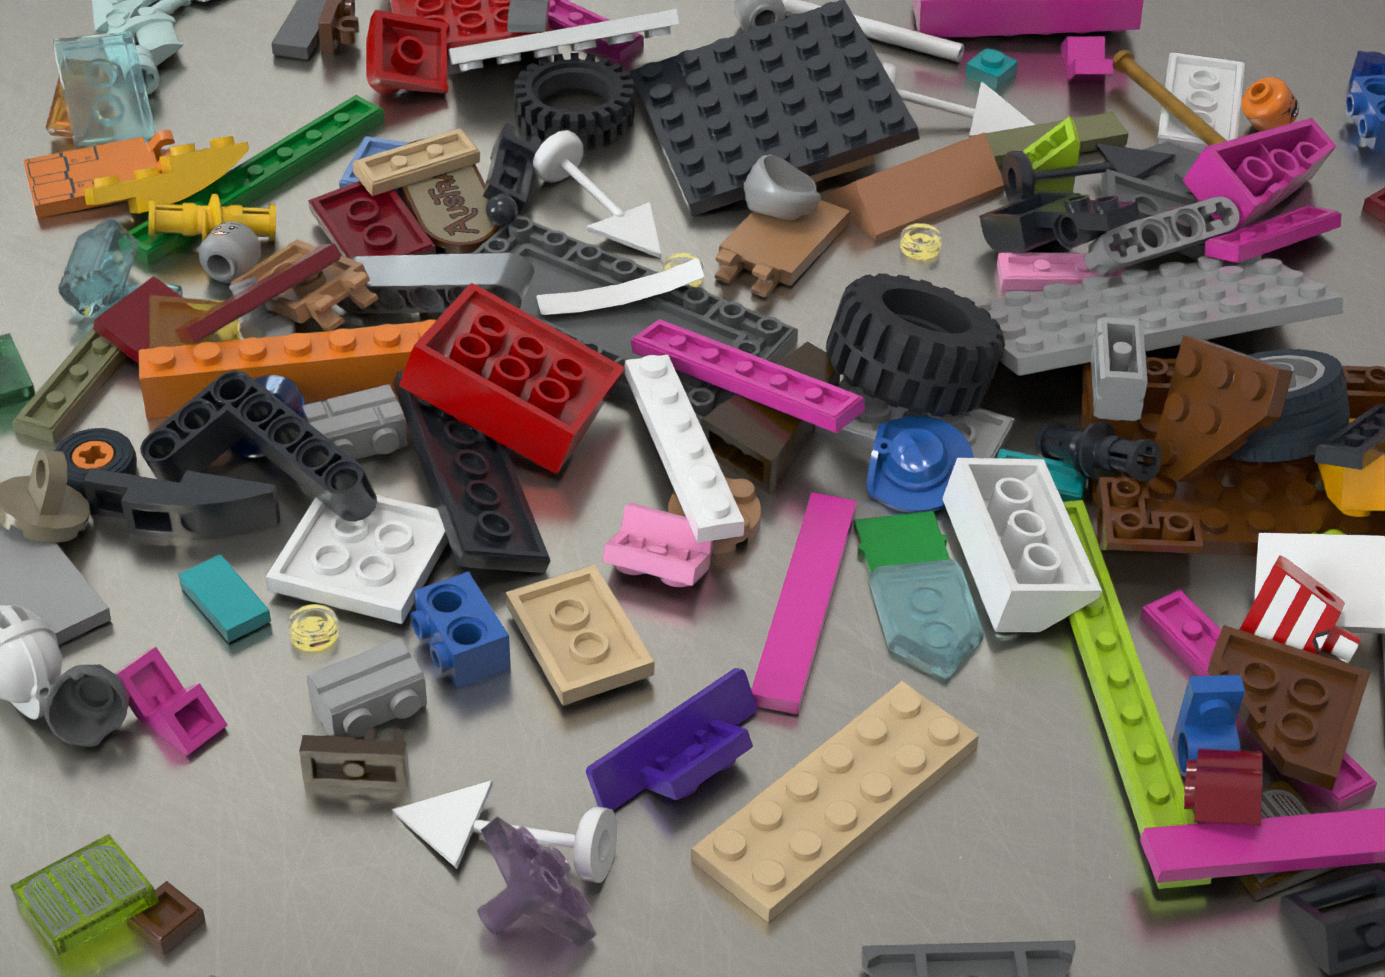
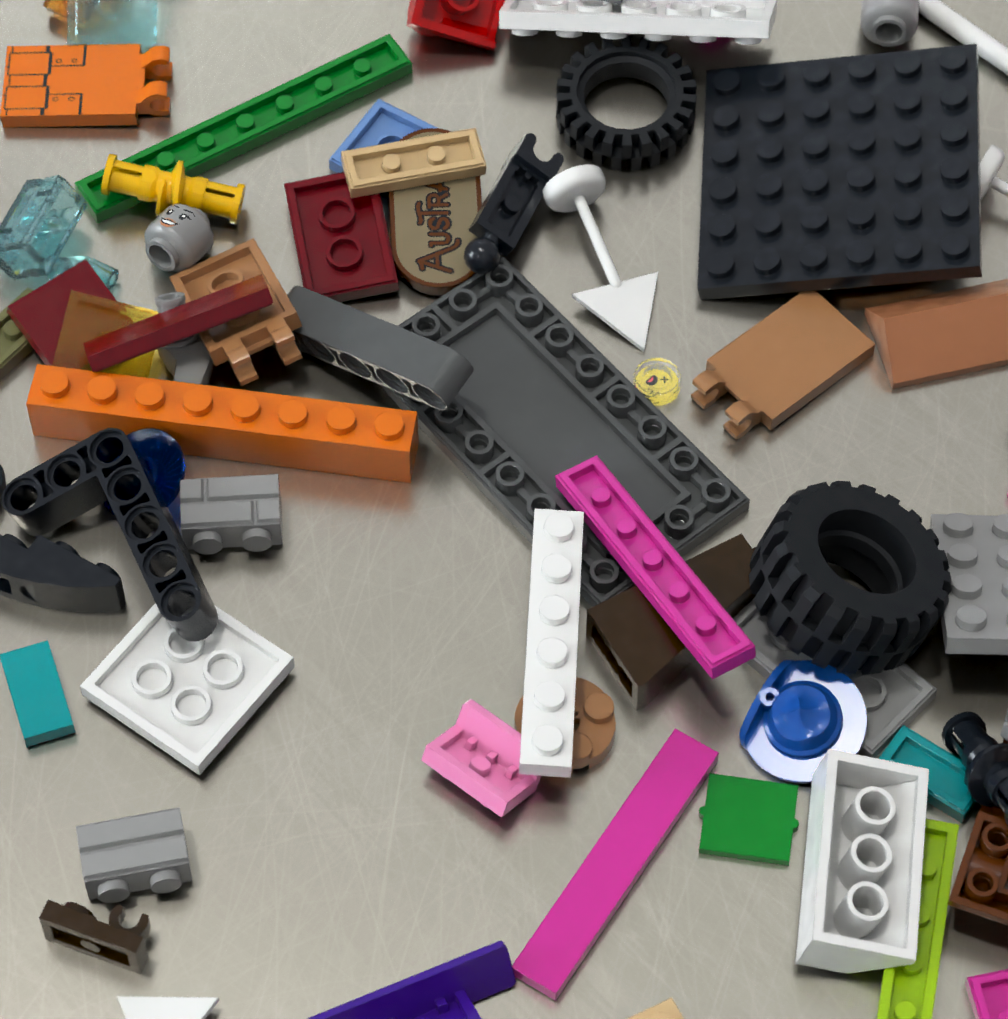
camera: 20 degrees right, 15 degrees up
yellow slope [83,135,249,213] -> none
clear tile [288,604,339,652] -> none
black tile [393,371,551,573] -> none
red slope [399,282,625,474] -> none
blue brick [410,572,511,689] -> none
tan plate [506,564,655,705] -> none
white sticker [537,258,704,315] -> none
light grey hair [744,154,821,220] -> none
clear light blue tile [868,559,984,679] -> none
clear tile [900,223,942,260] -> none

